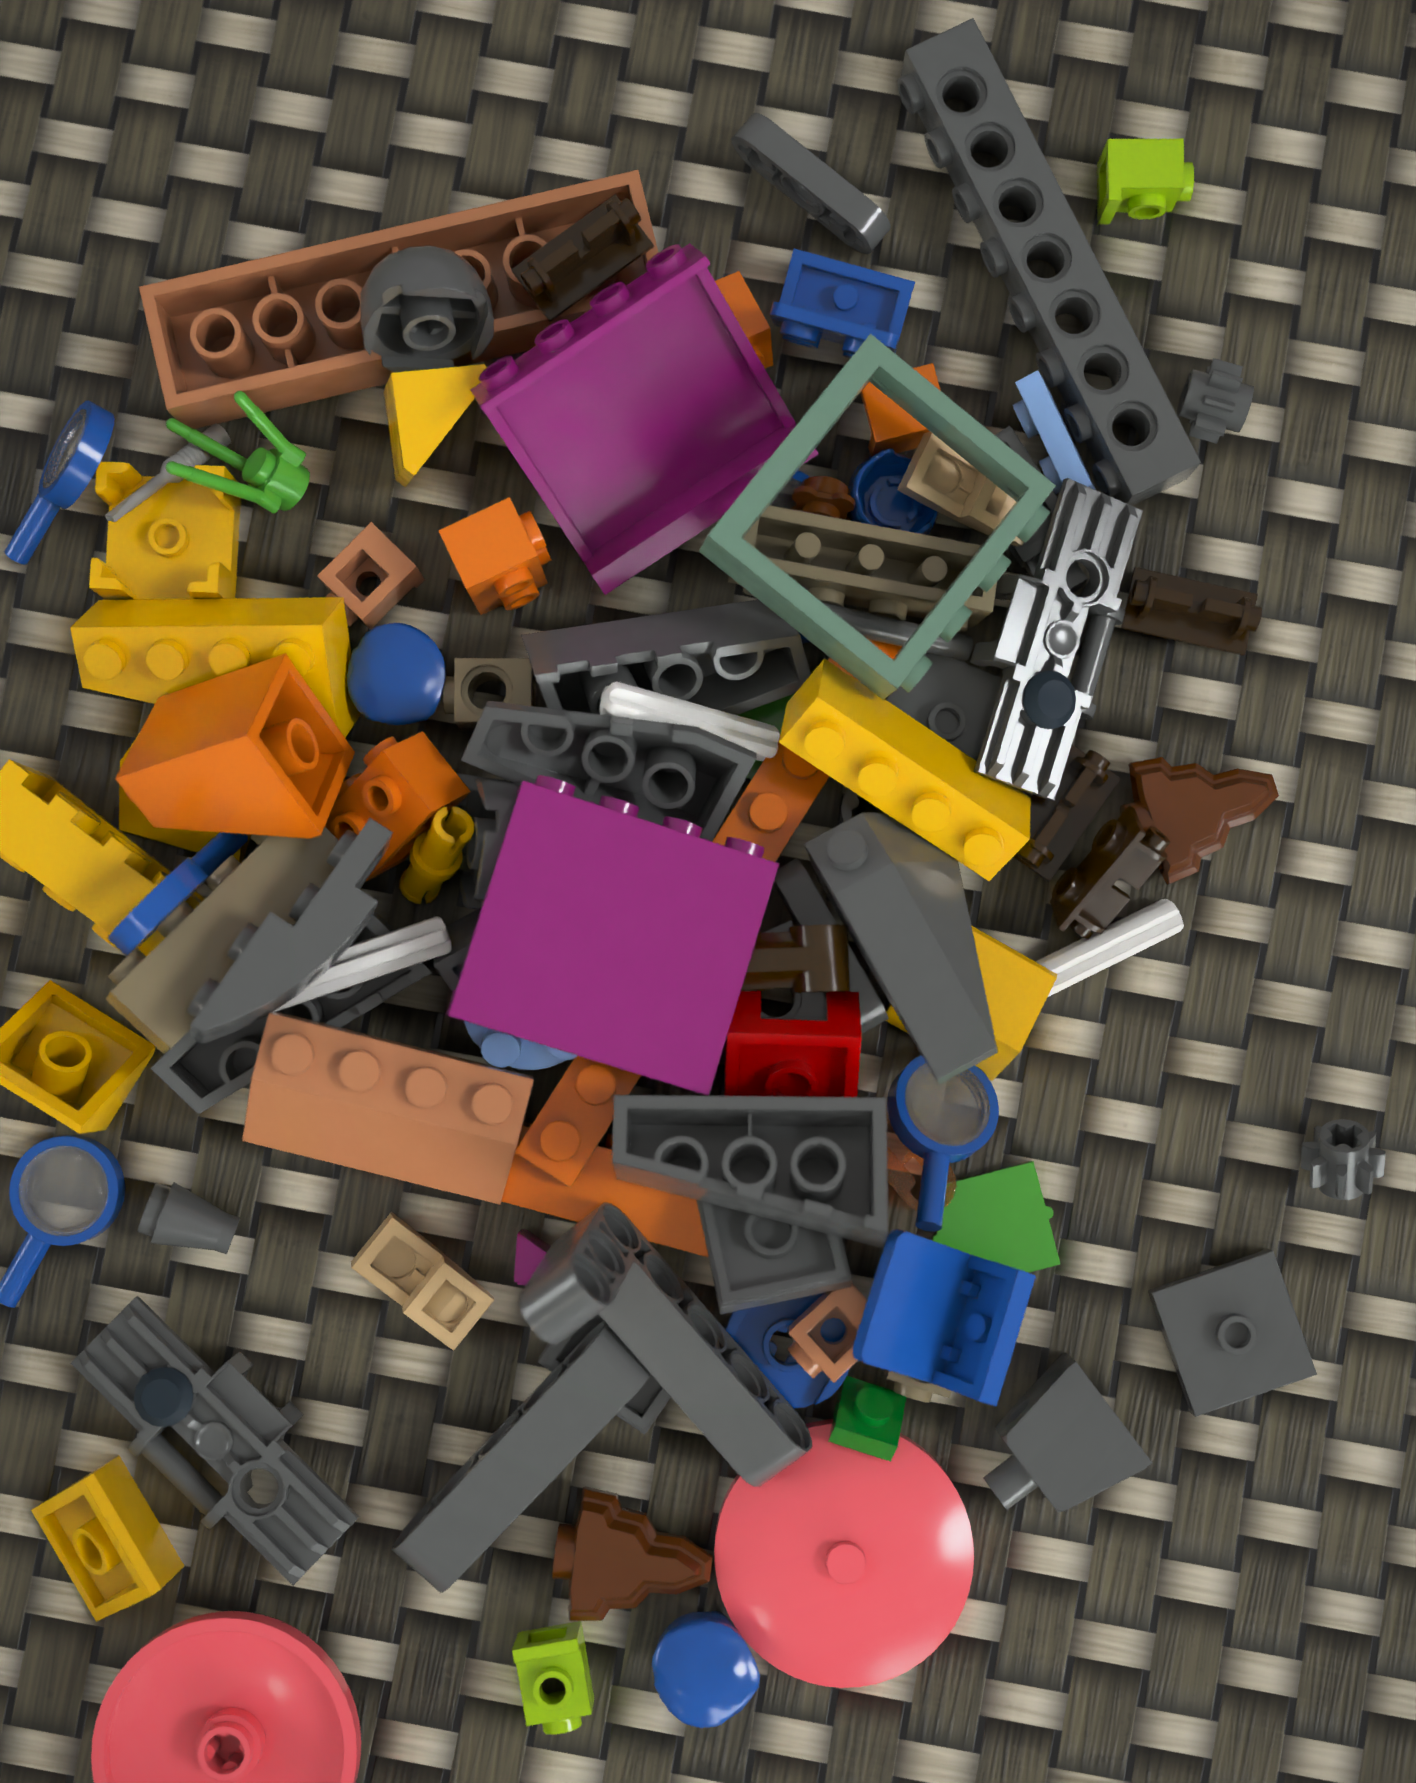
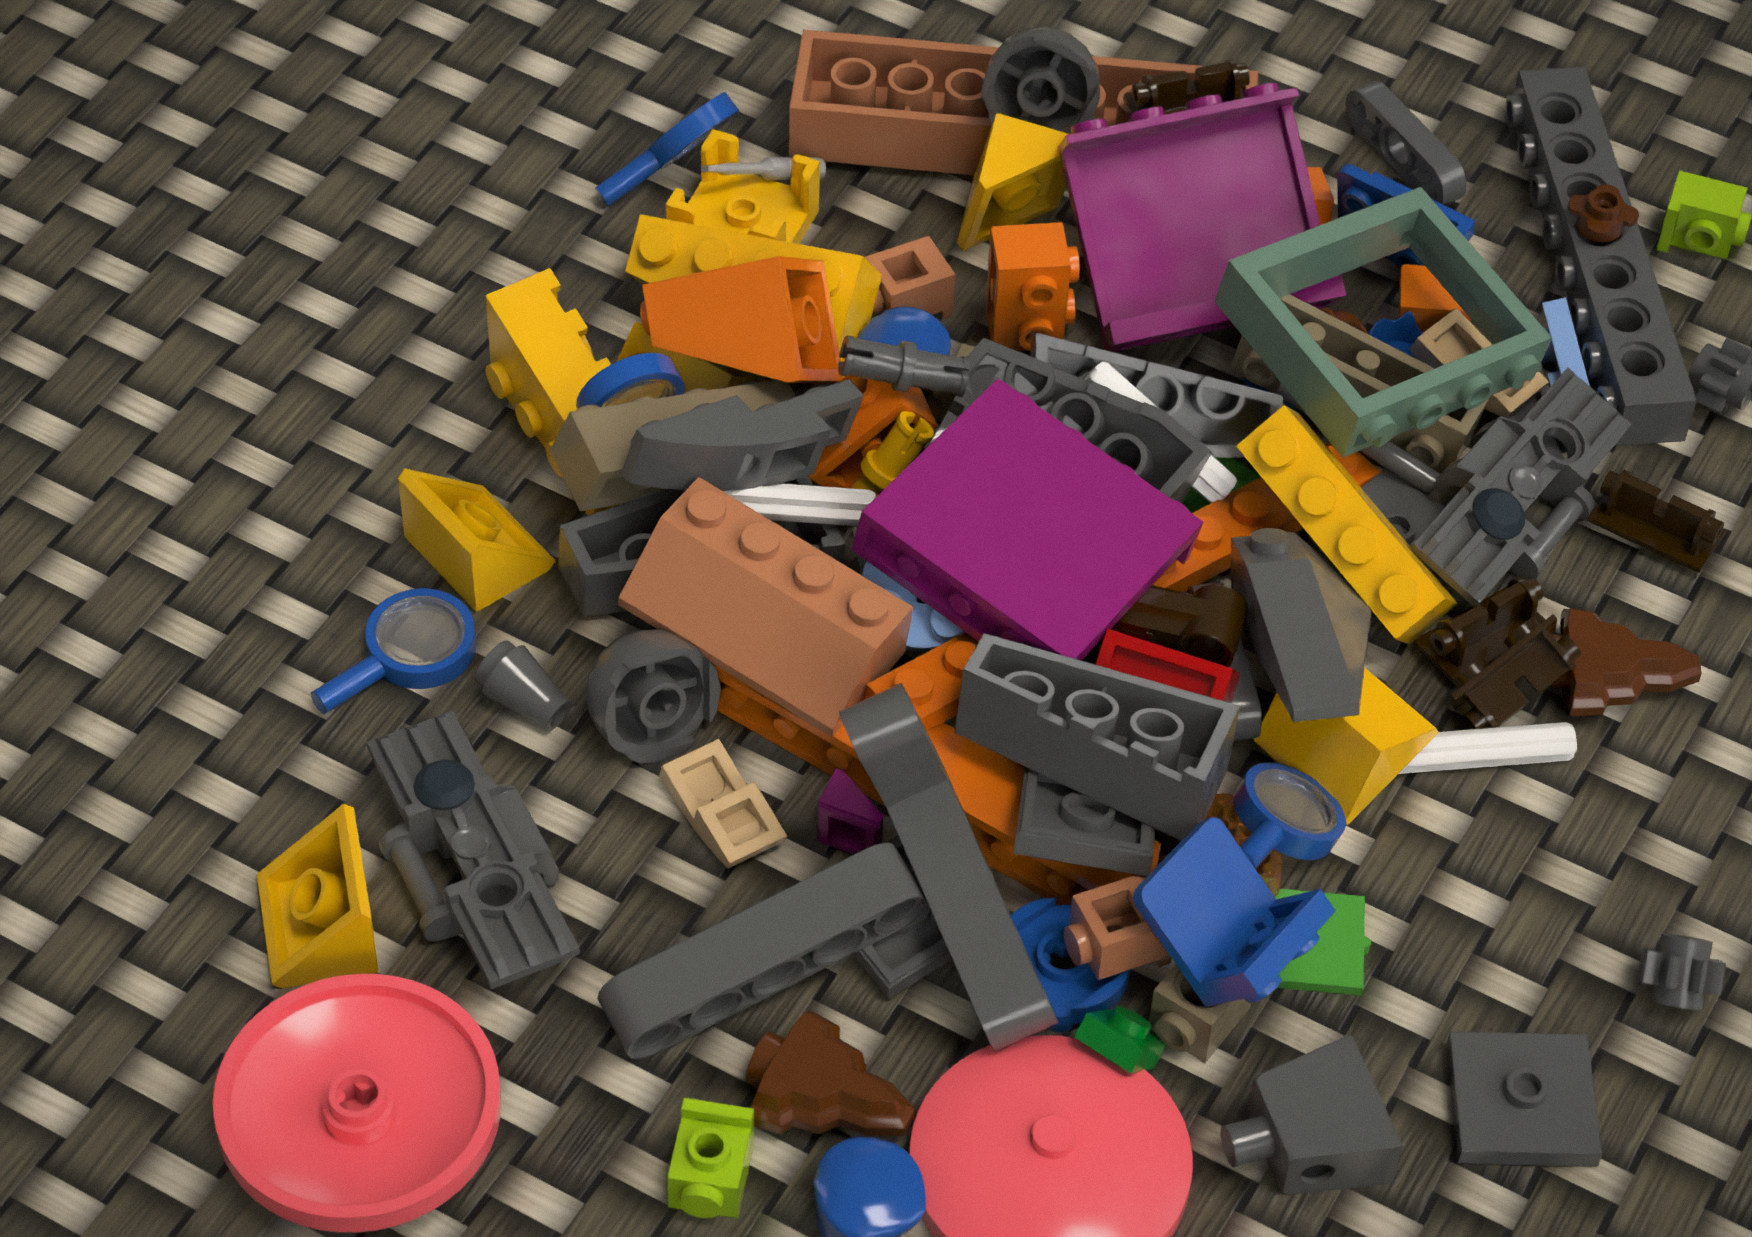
camera: 15 degrees right, 35 degrees down
bright green plant [166,391,310,514] -> none
none -> dark grey cylinder [586,629,721,764]
none -> dark grey pin [838,335,970,397]
none -> reddish brown plate [1568,184,1639,242]

